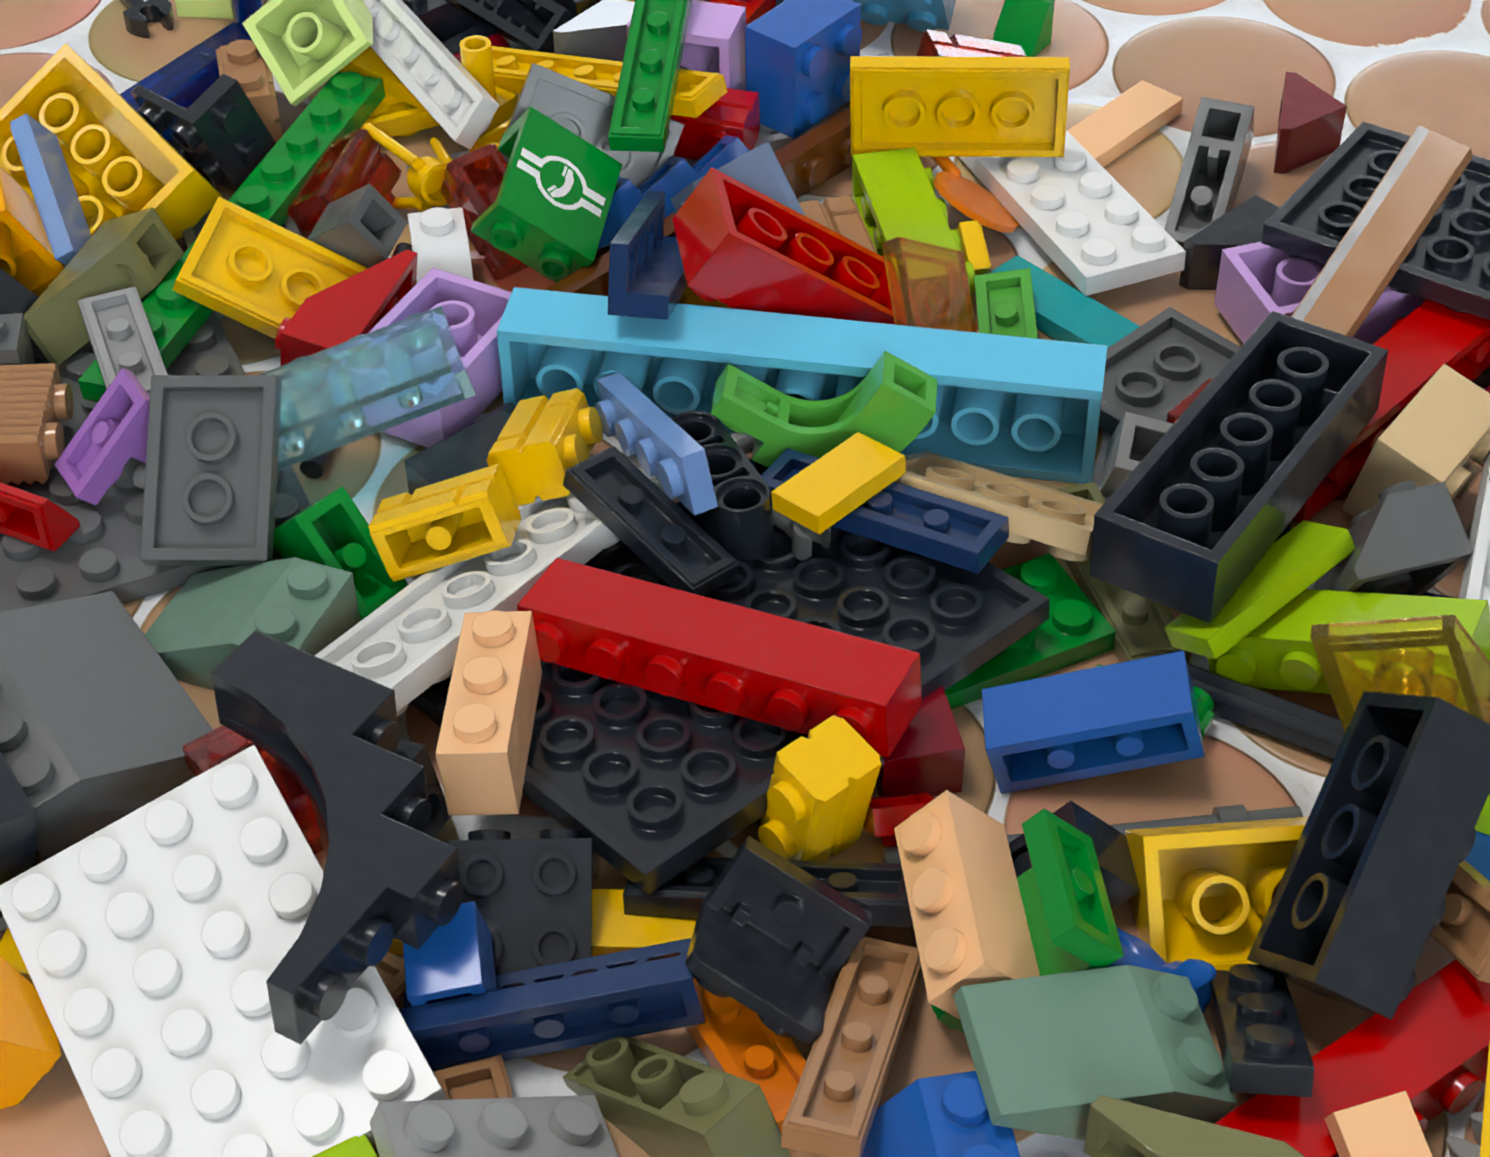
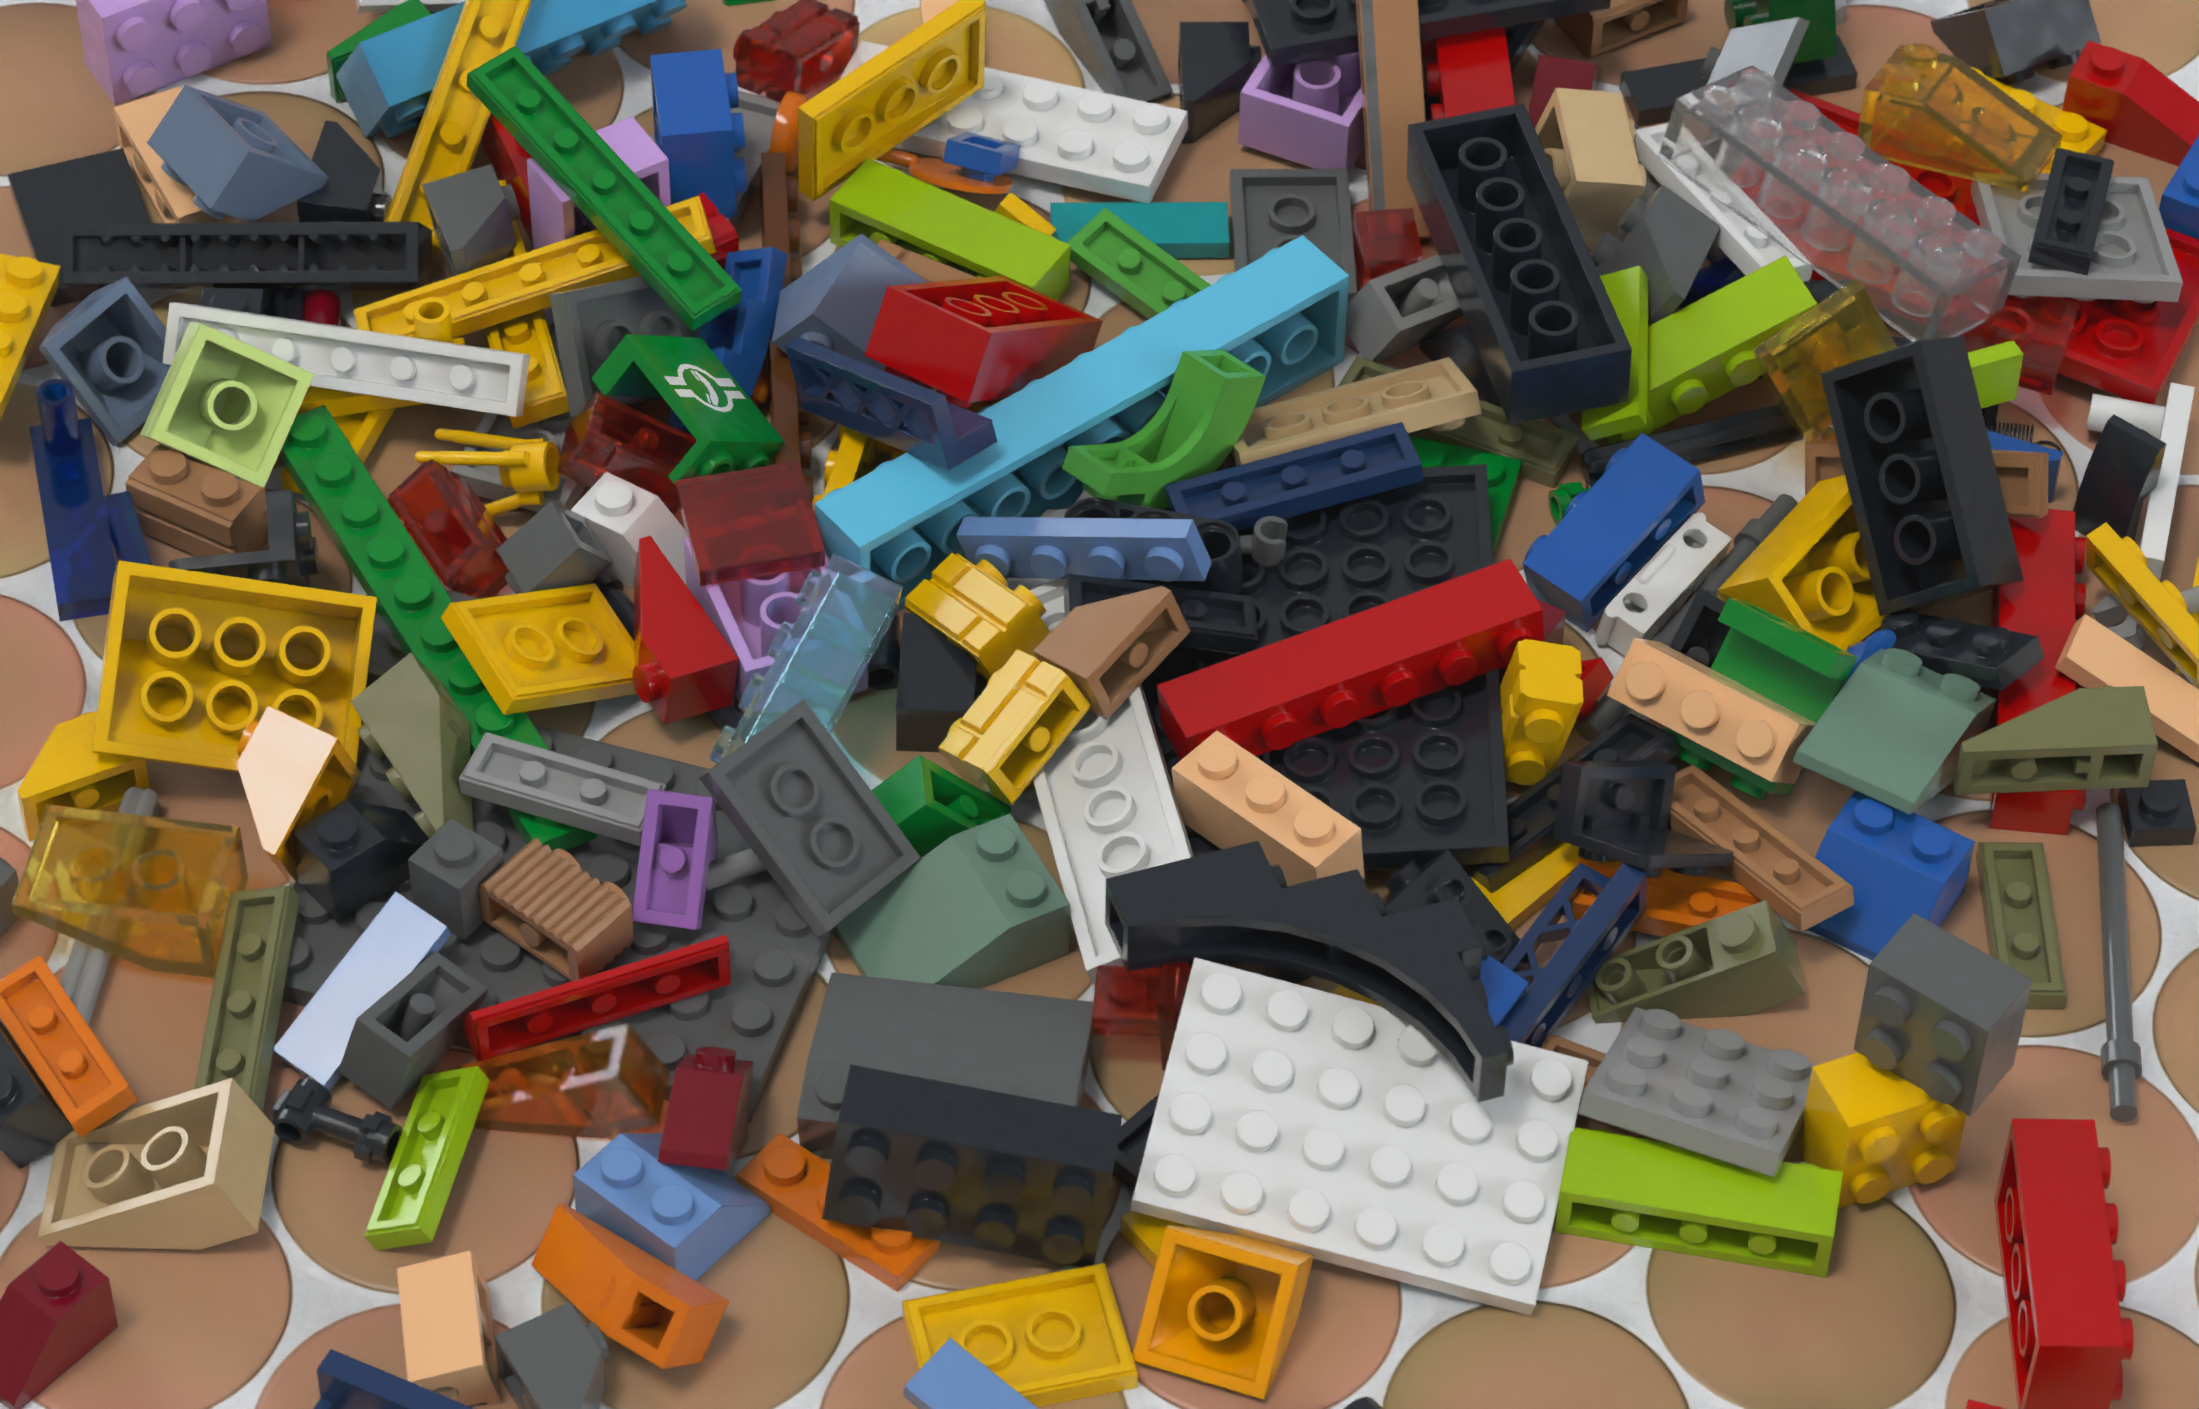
camera: 50 degrees left, 5 degrees up
medium blue tile [10,113,91,266] -> none
yellow tile [771,432,906,535] -> none
clear orange tile [882,237,977,333] -> none
none -> clear red tile [676,461,825,586]
none -> blue plate [943,131,1021,181]
none -> medium nougat slope [1033,586,1191,720]
none -> white piece [1595,512,1732,656]

